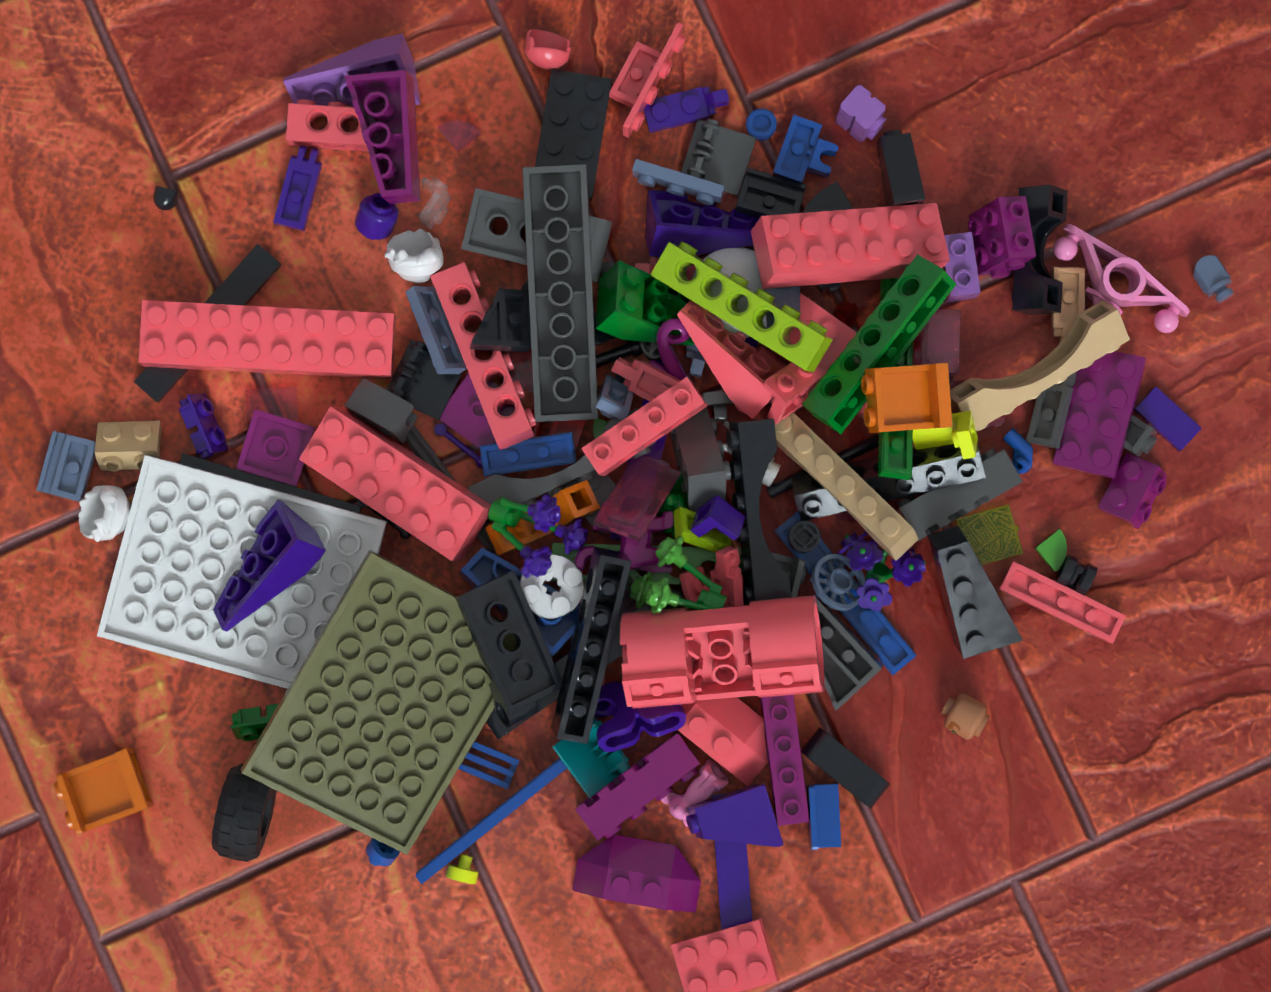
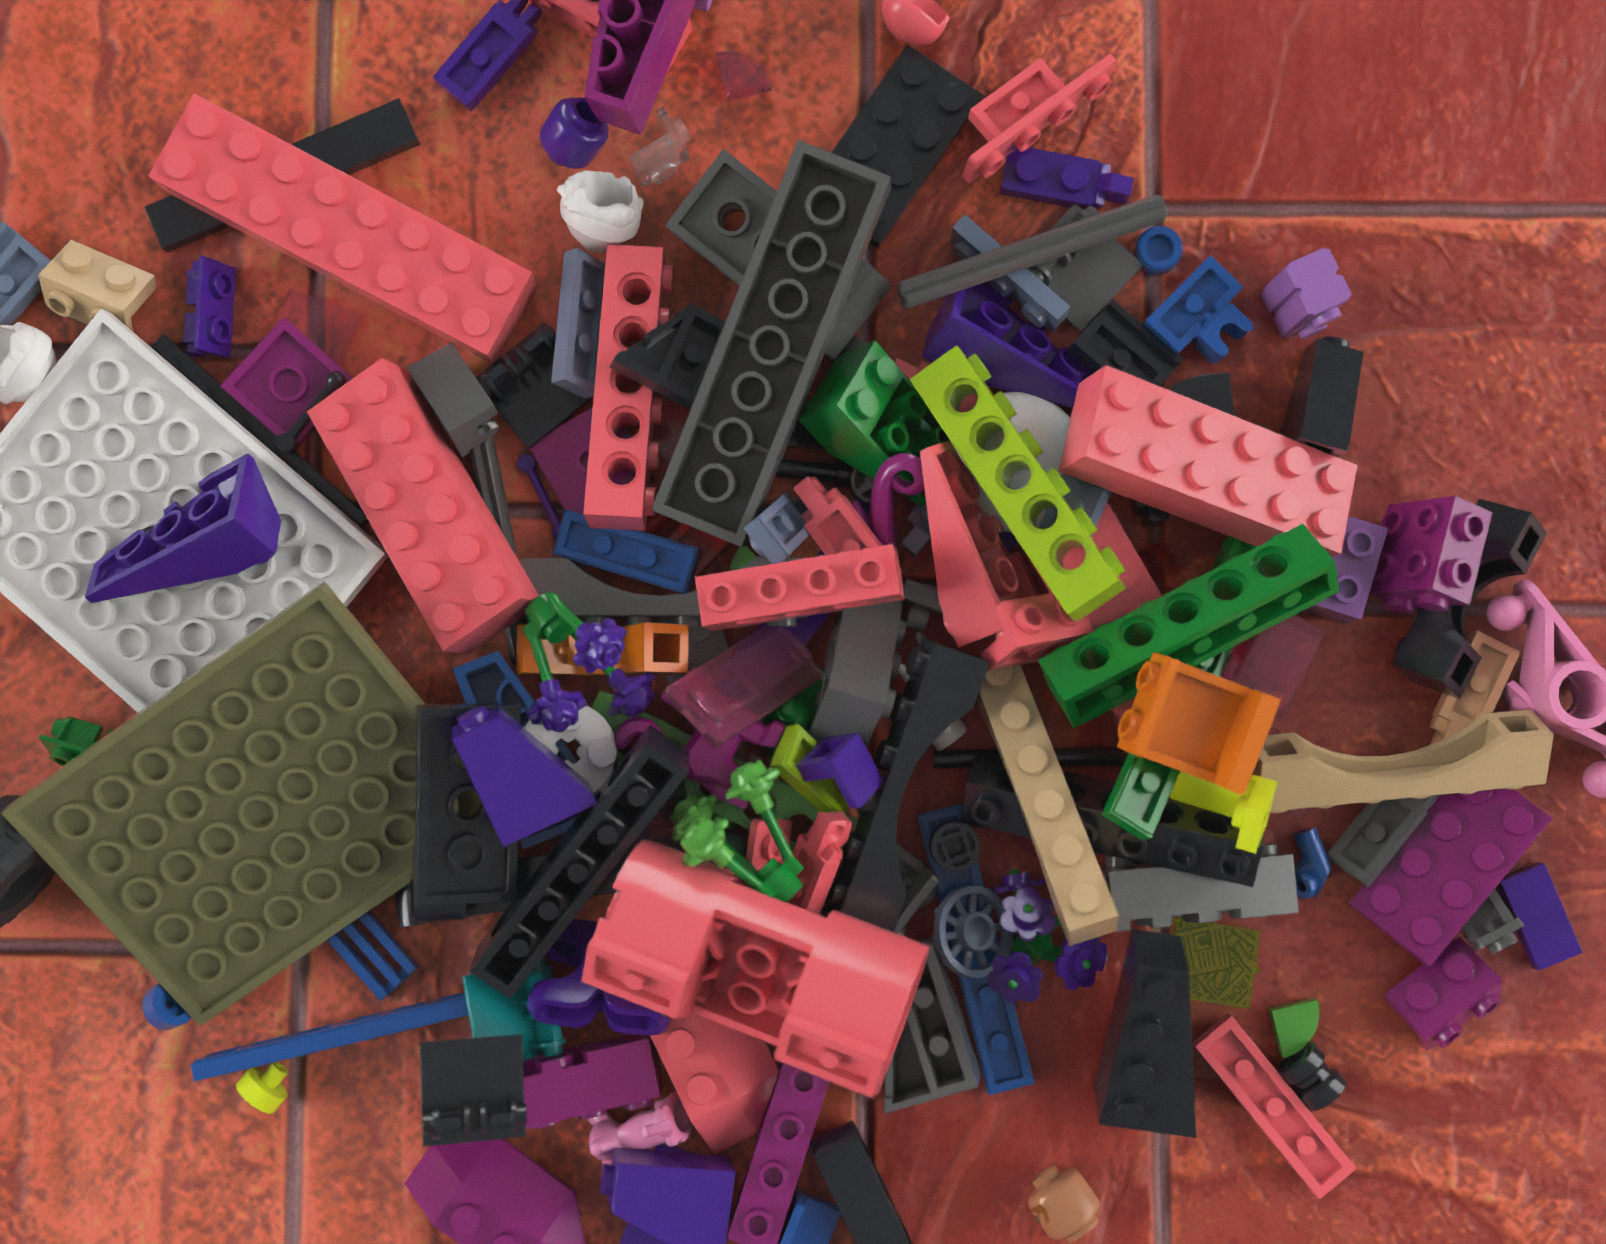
camera: 30 degrees right, 0 degrees up
none -> black hinge [275,371,345,452]
none -> black hinge [420,1034,527,1147]
none -> dark purple slope [452,706,597,847]
none -> dark grey axle [897,195,1168,308]

